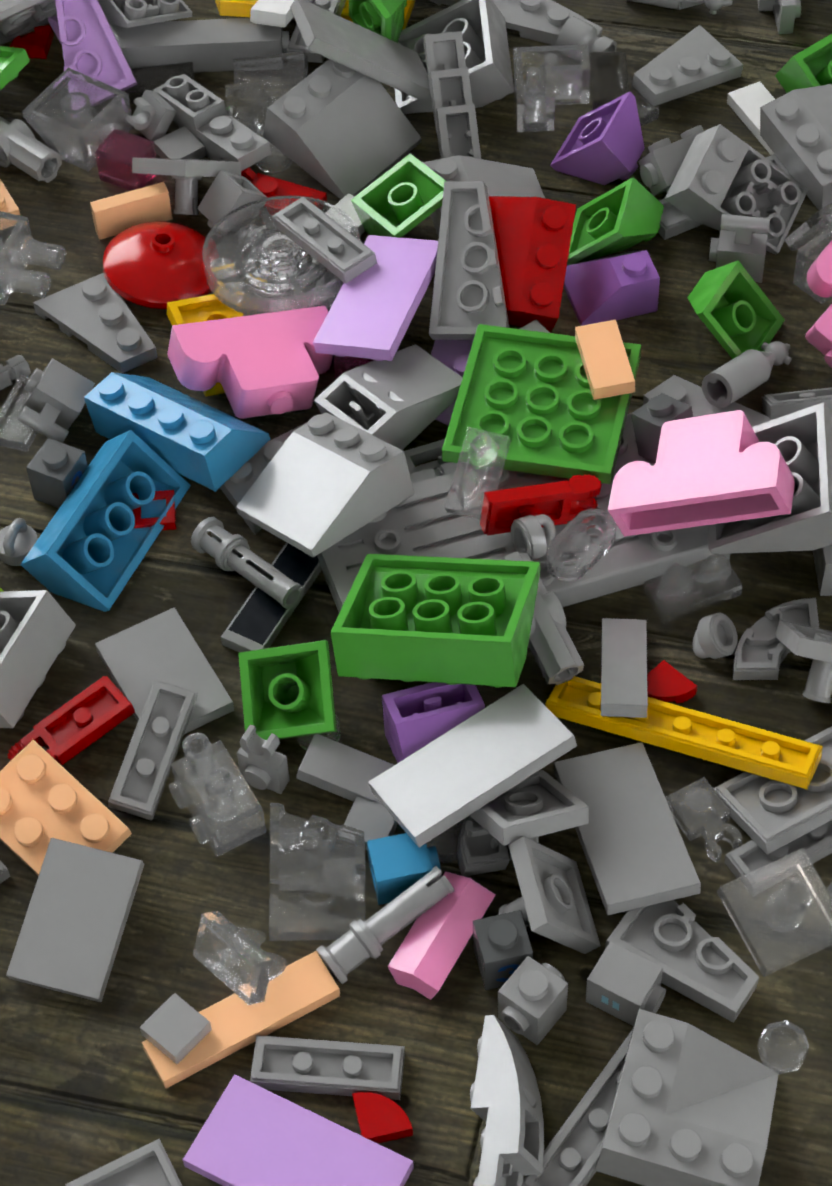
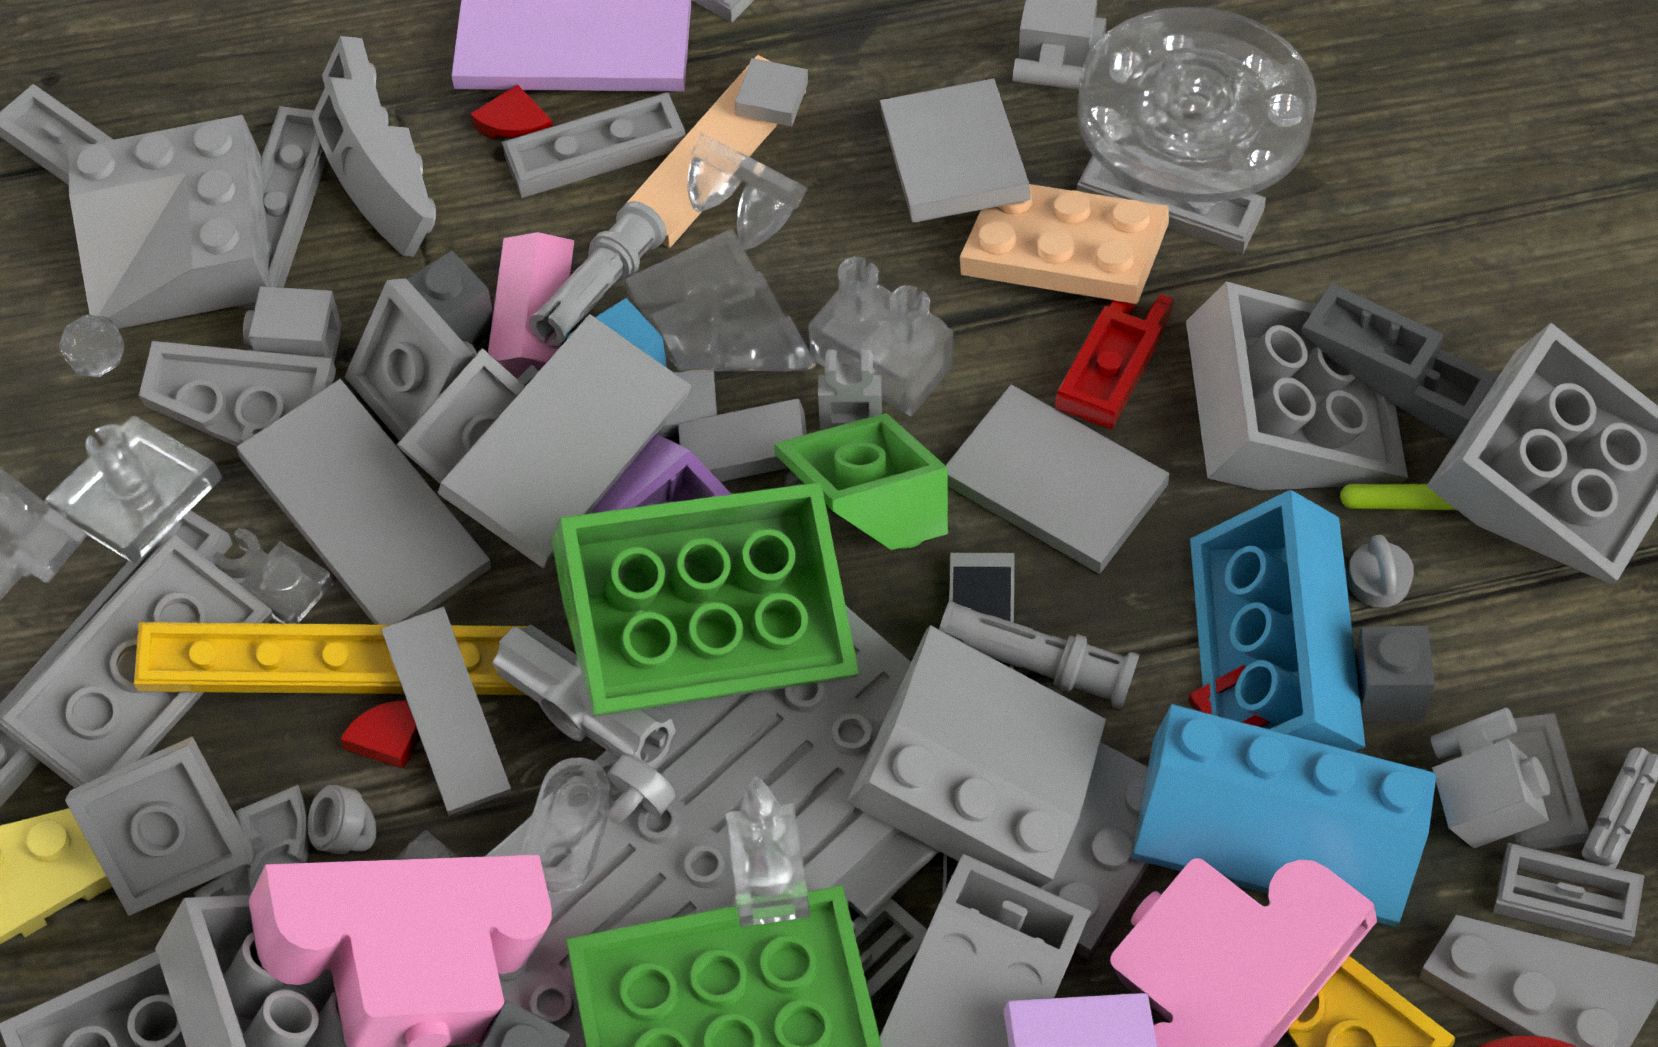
camera: 155 degrees right, 5 degrees up
light grey tile [108,679,197,821] -> none
red hinge [480,474,602,536] -> none
light grey brick [498,956,568,1046] -> none
none -> light grey tile [1493,843,1645,946]

